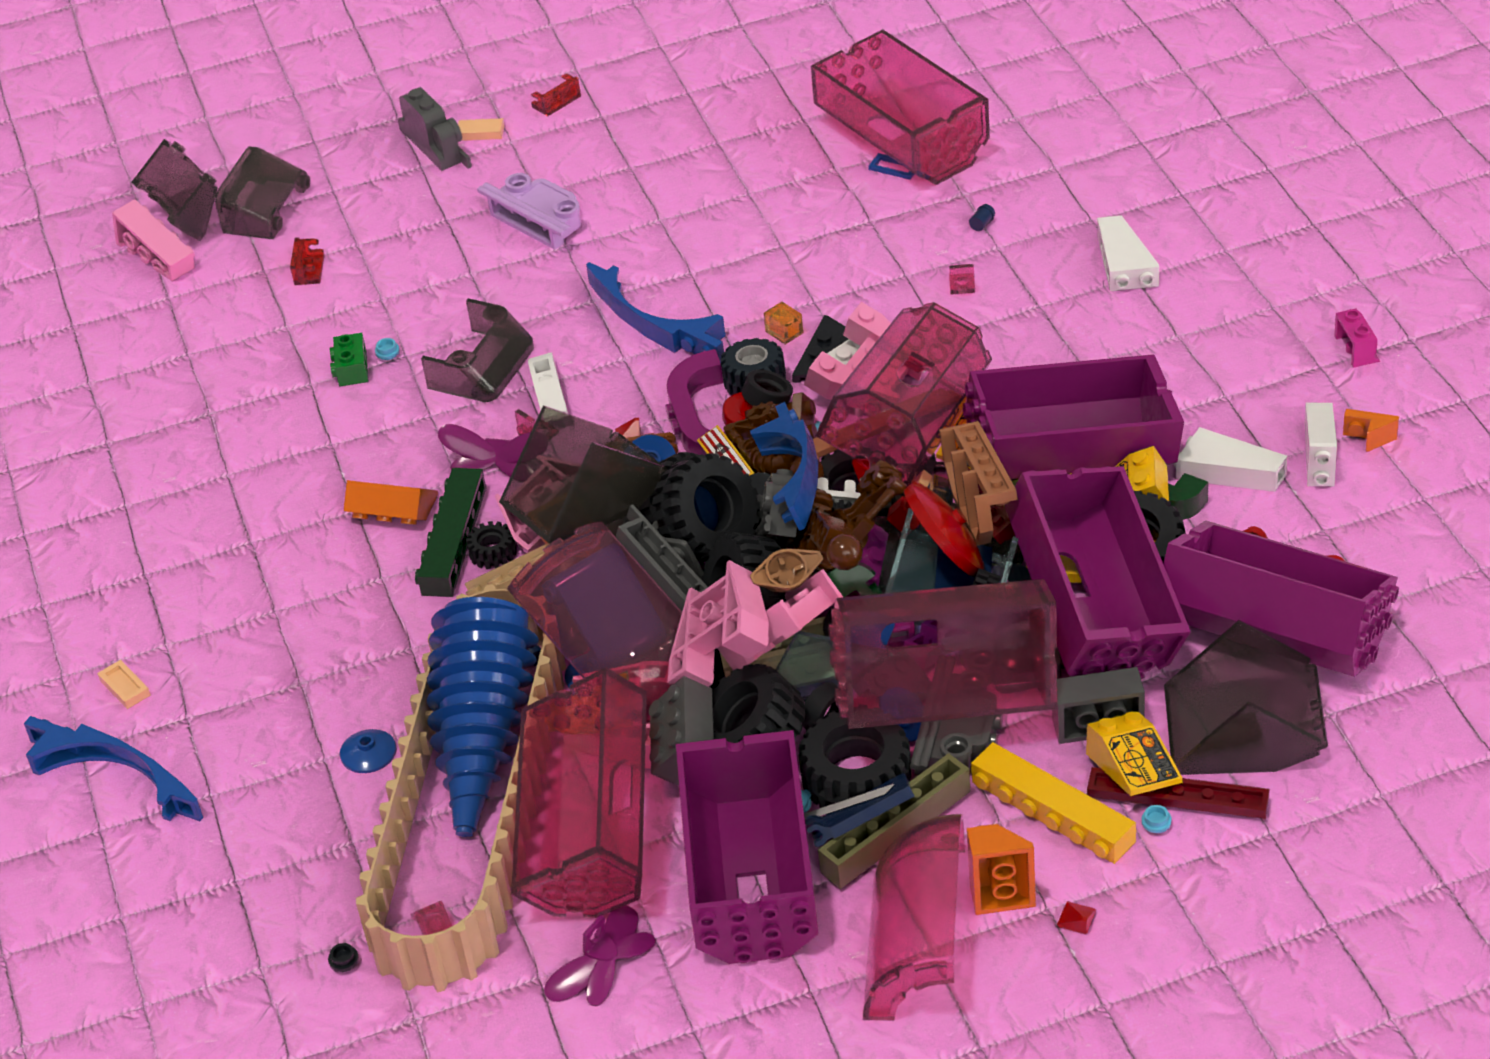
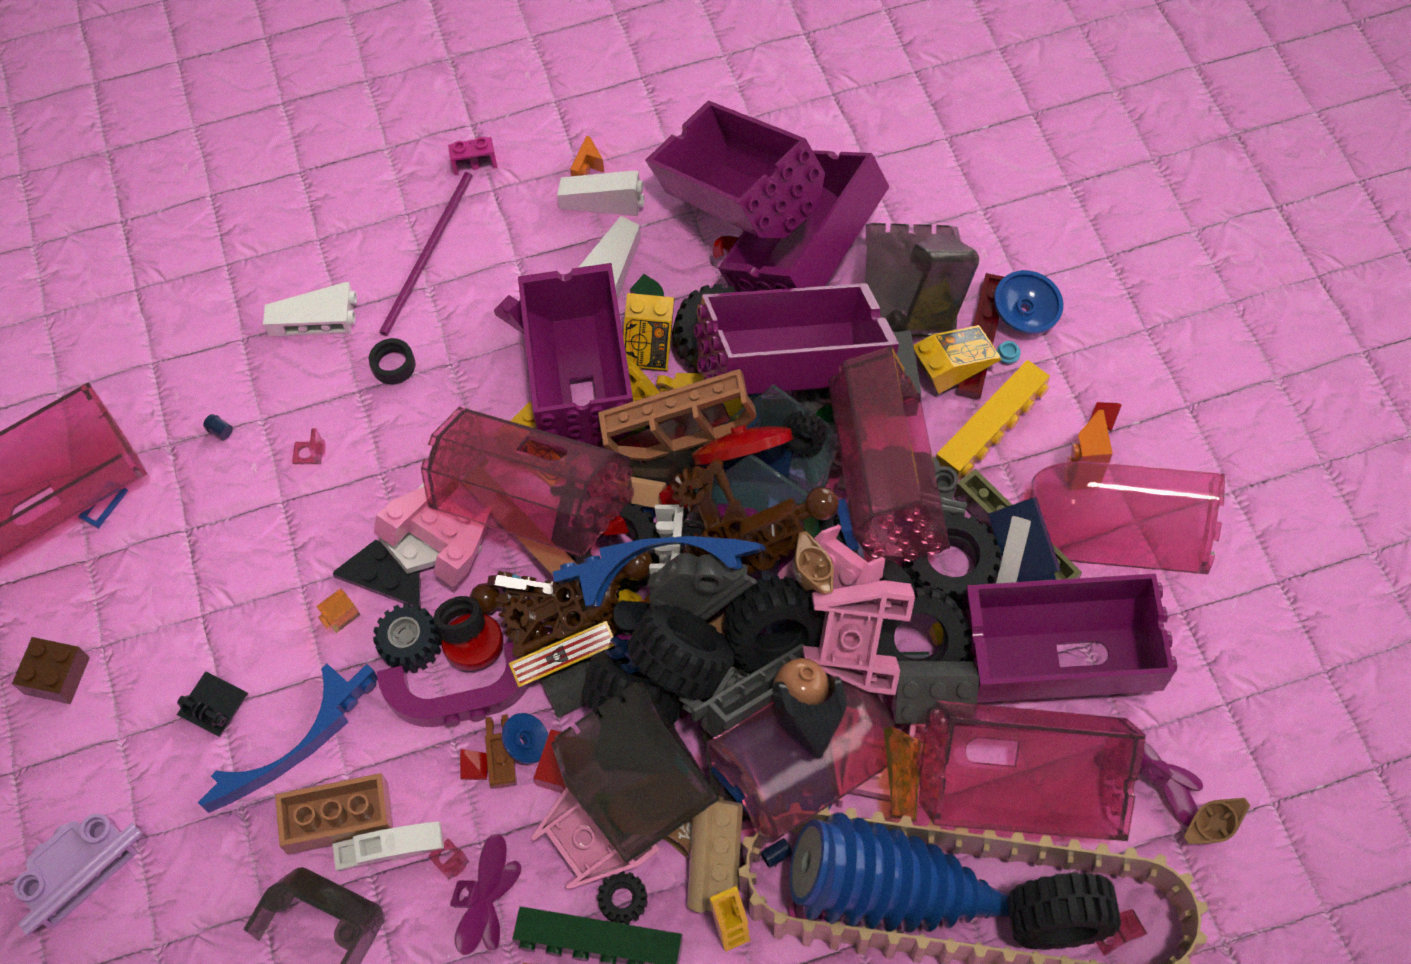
camera: 90 degrees left, 20 degrees up
none -> reddish brown brick [12,637,90,704]
none -> black hinge [176,671,248,737]
none -> nougat brick [275,773,393,854]
none -> black tyre [368,338,416,385]
none -> magenta piece [379,172,473,336]
none -> magenta panel [645,100,825,238]
none -> yellow slope [710,886,751,952]
none -> black animal [772,676,847,759]
none -> nougat cylinder [773,658,829,705]
none -> clear smoke windscreen [886,232,979,333]
none -> blue dish [994,270,1064,334]
none -> black tyre [1007,872,1121,950]
none -> medium nougat hat [1184,798,1250,844]

